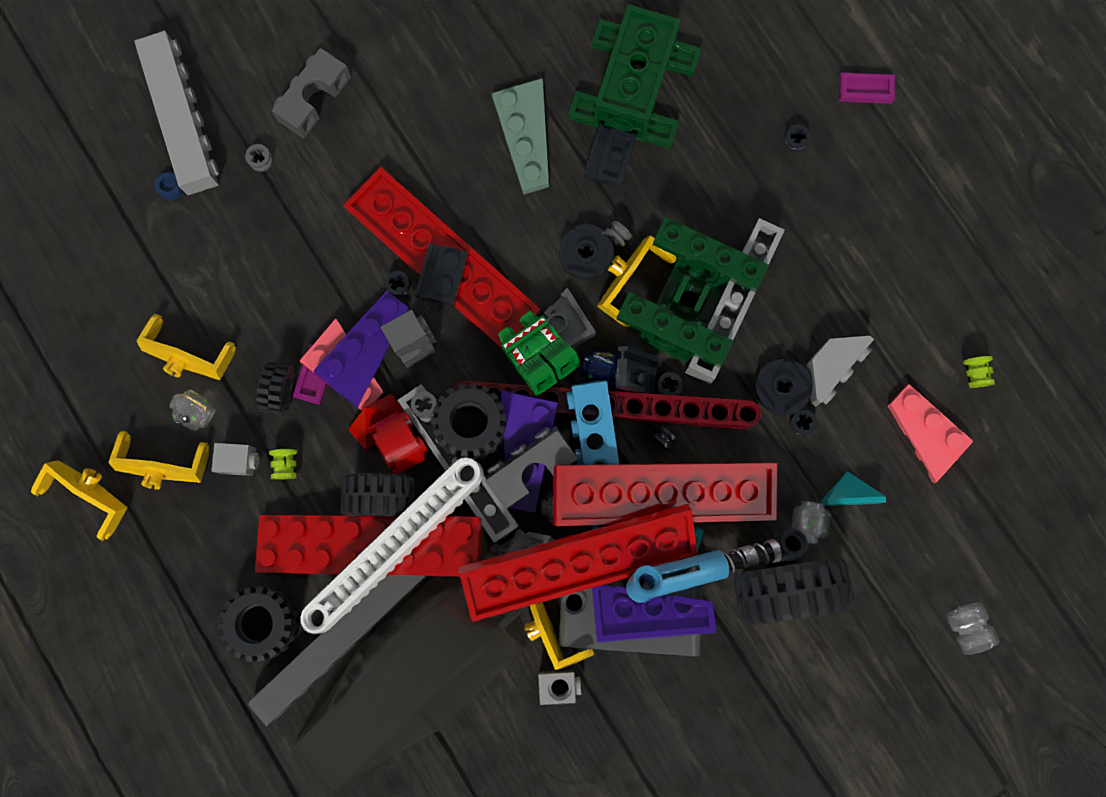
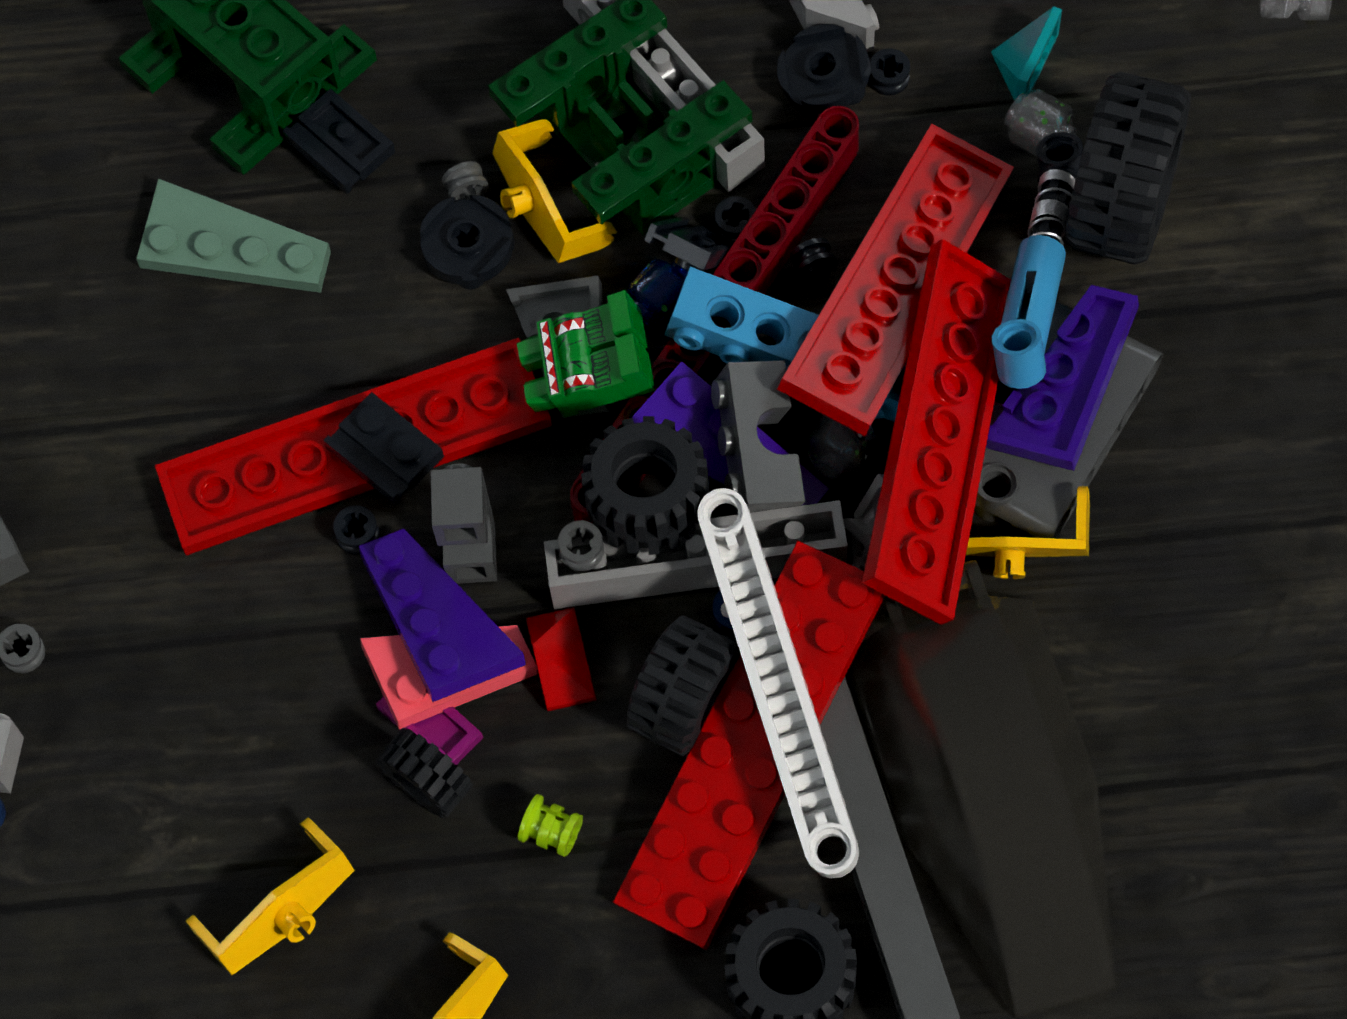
camera: 60 degrees left, 15 degrees down
clear head [169,389,215,431] -> none
light grey brick [211,443,259,476] -> none
red brick [367,411,427,475] -> none
light grey brick [539,670,581,705] -> none

